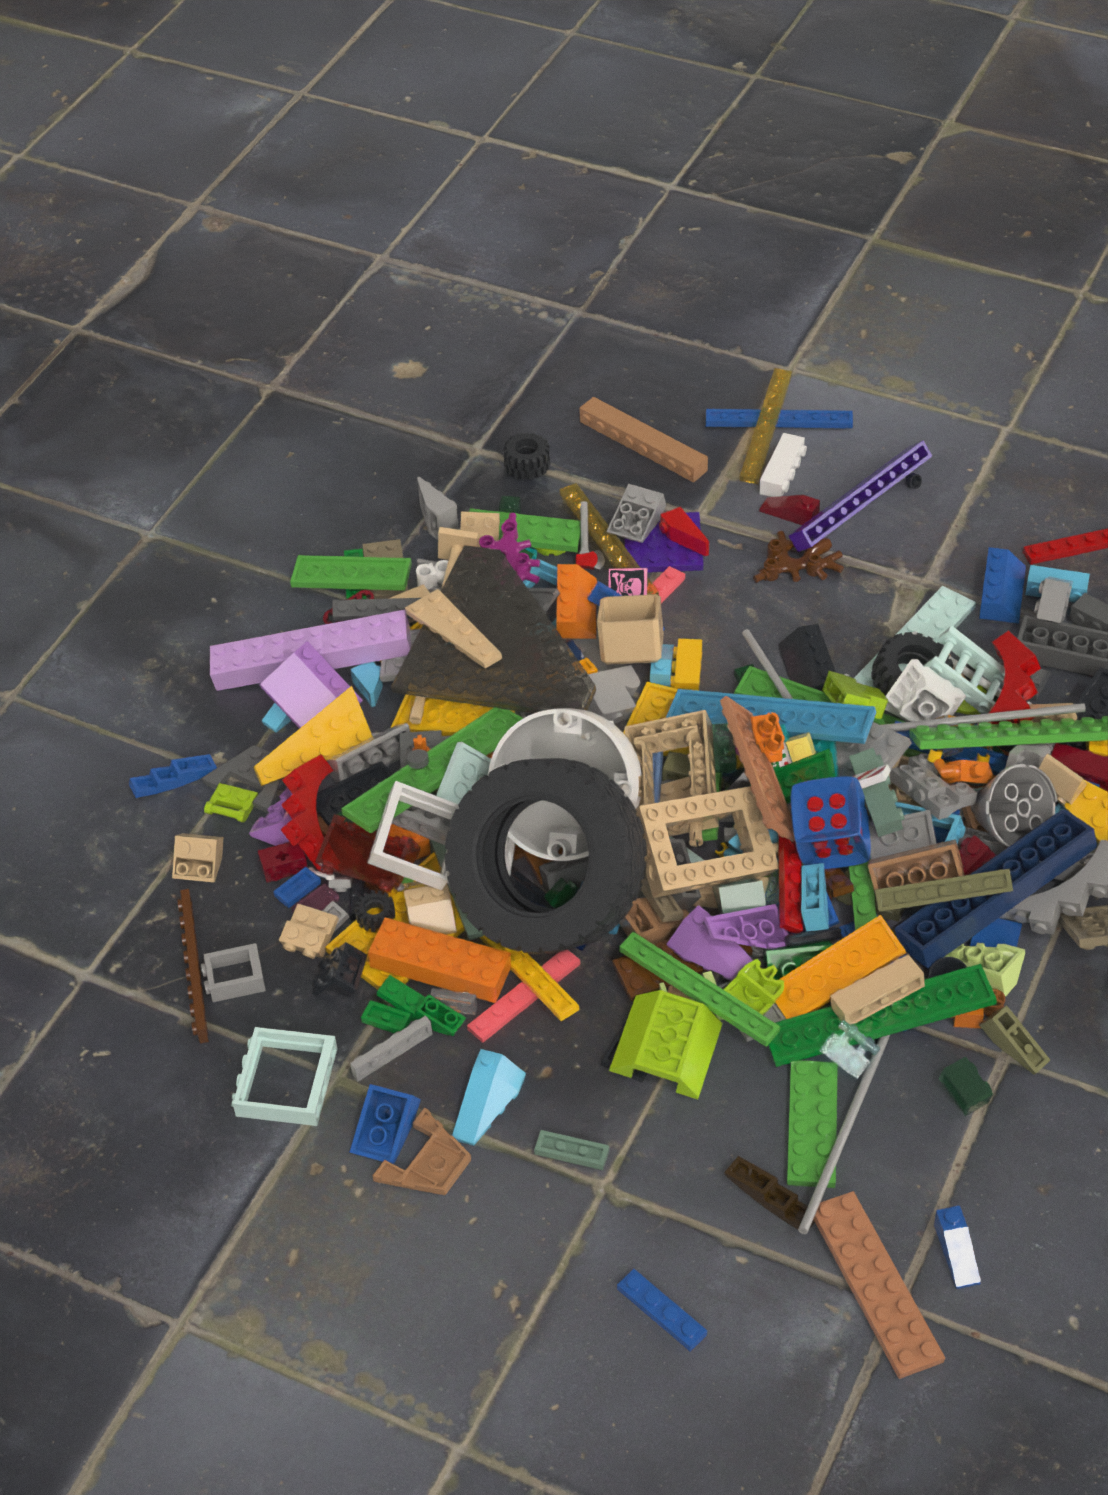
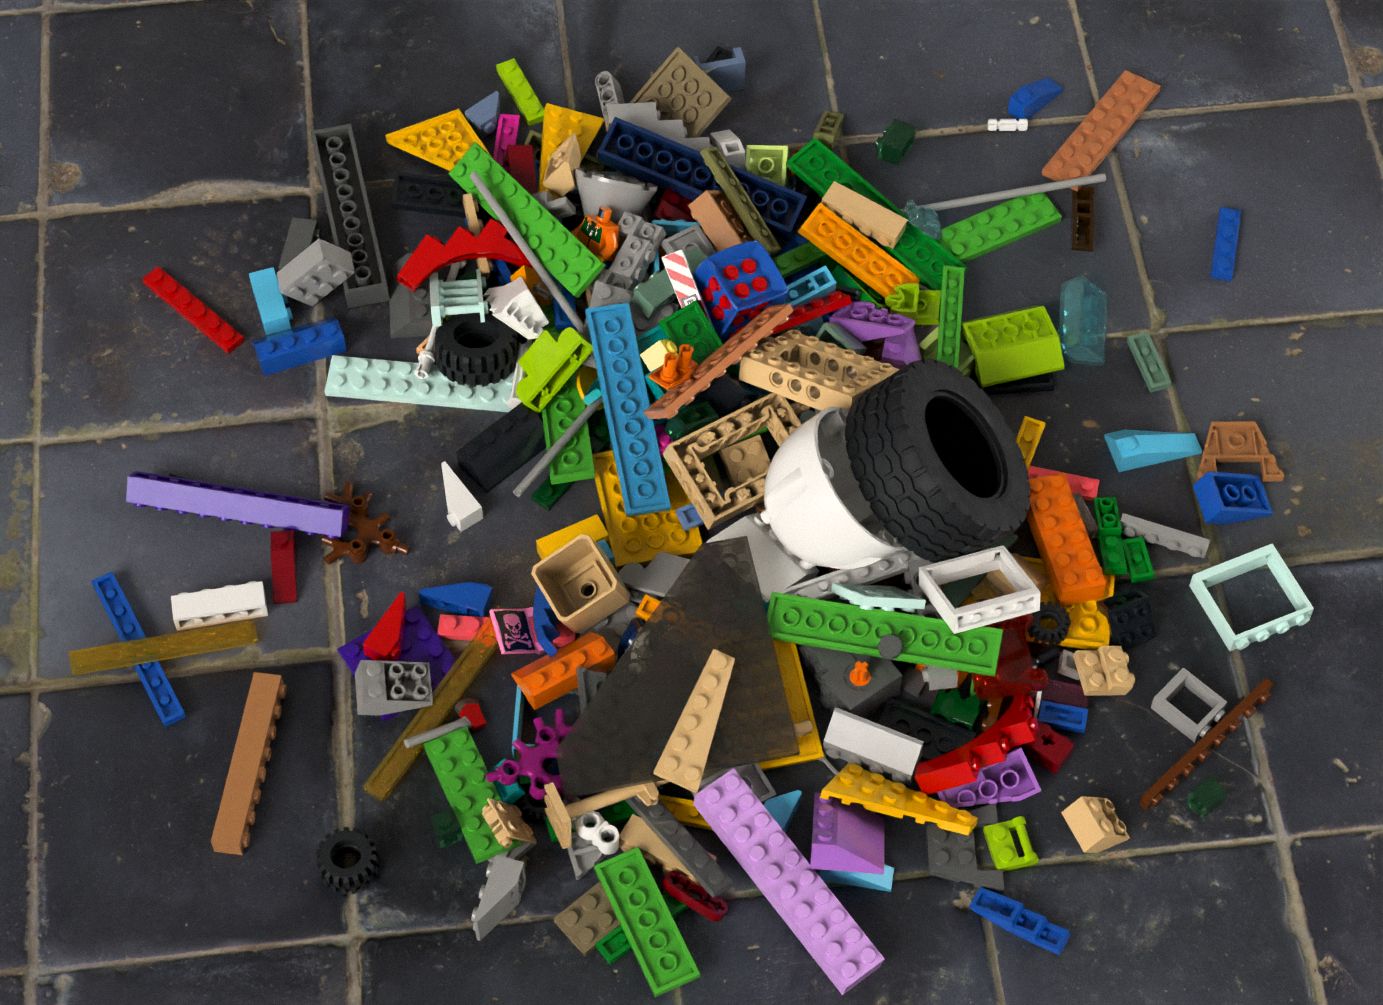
camera: 125 degrees left, 10 degrees up
none -> blue slope [418,582,494,617]
none -> white slope [441,461,483,532]
none -> white slope [710,130,746,171]
none -> white axle [988,119,1028,131]
none -> clear light blue slope [1058,275,1108,366]
none -> clear green brick [1187,776,1228,818]

